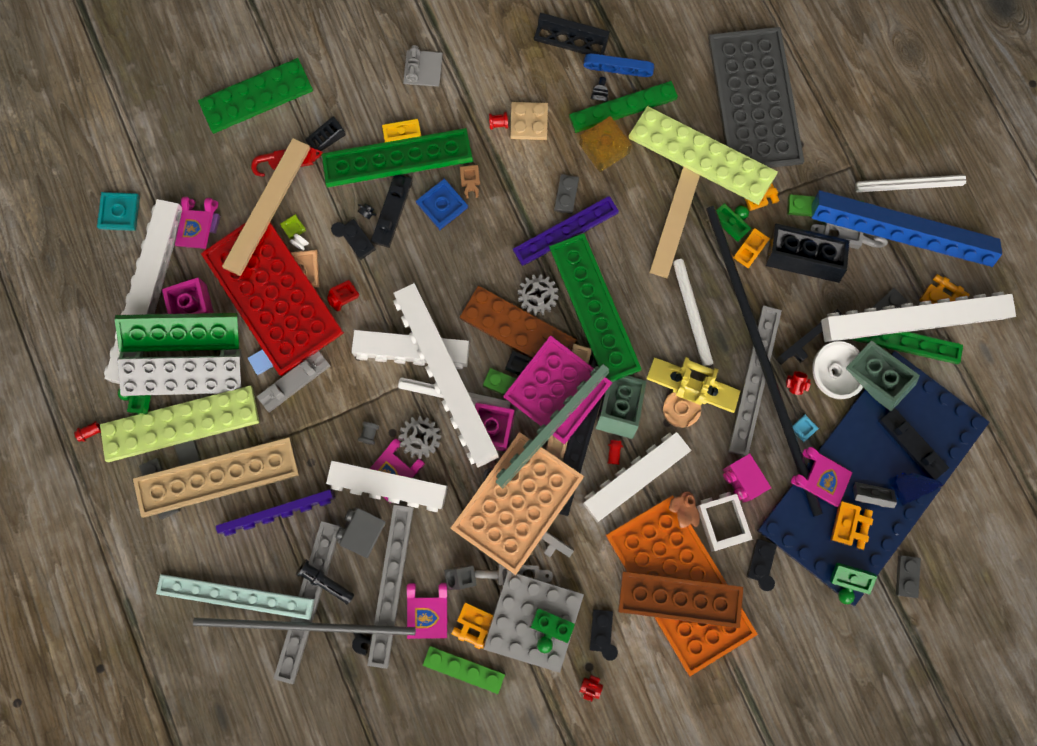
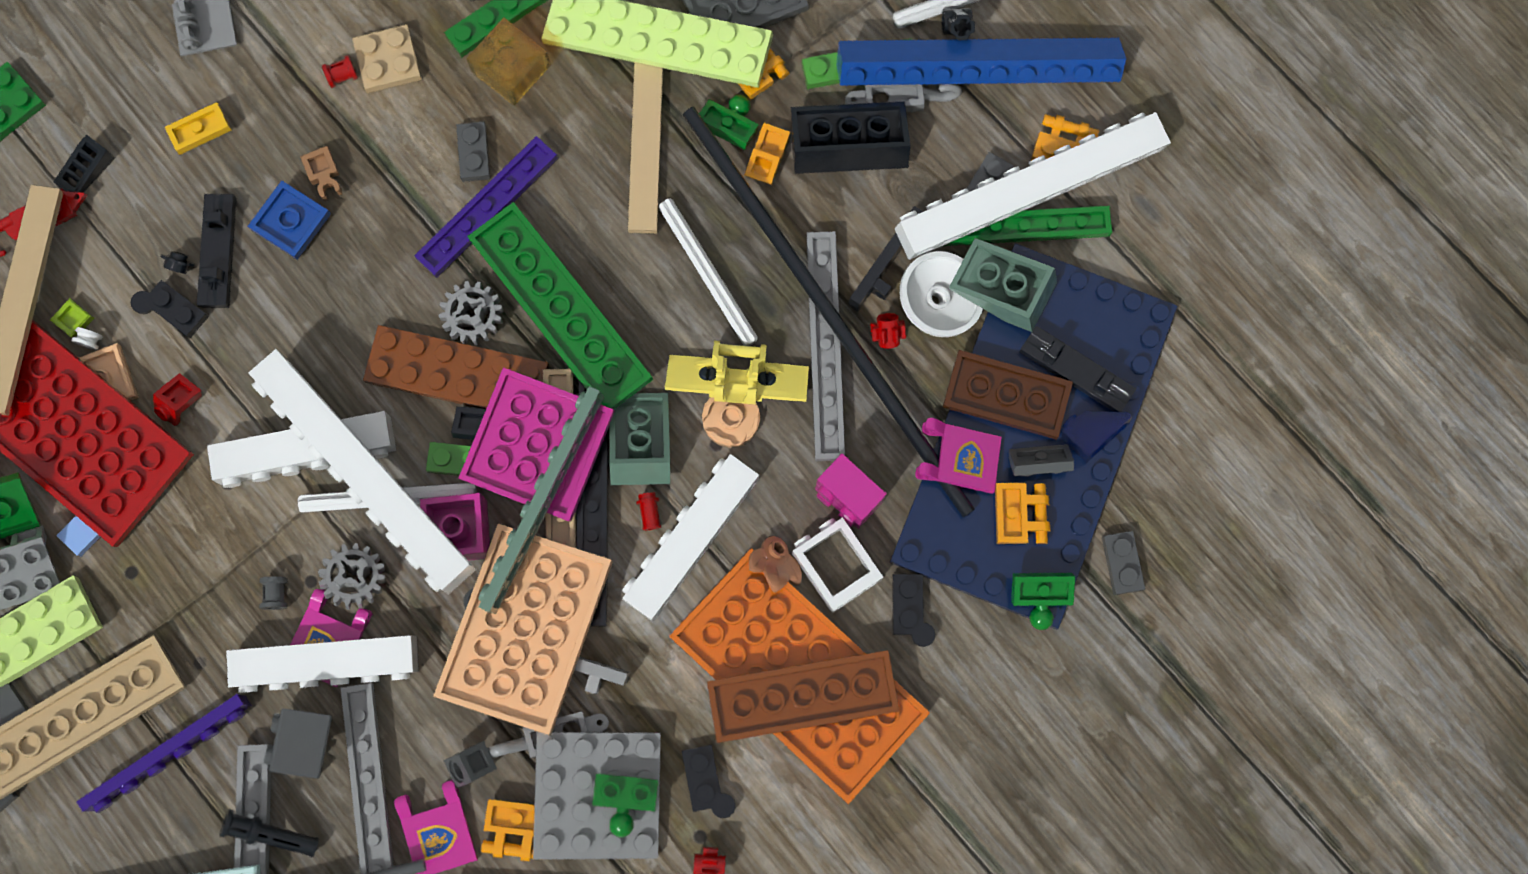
camera: 20 degrees left, 0 degrees up
light grey hinge [257,351,330,413] -> none
green plate [322,128,473,188] -> none
medium azure tile [792,414,819,442] -> none
none -> black piece [942,8,975,40]
none -> reddish brown plate [942,350,1073,440]

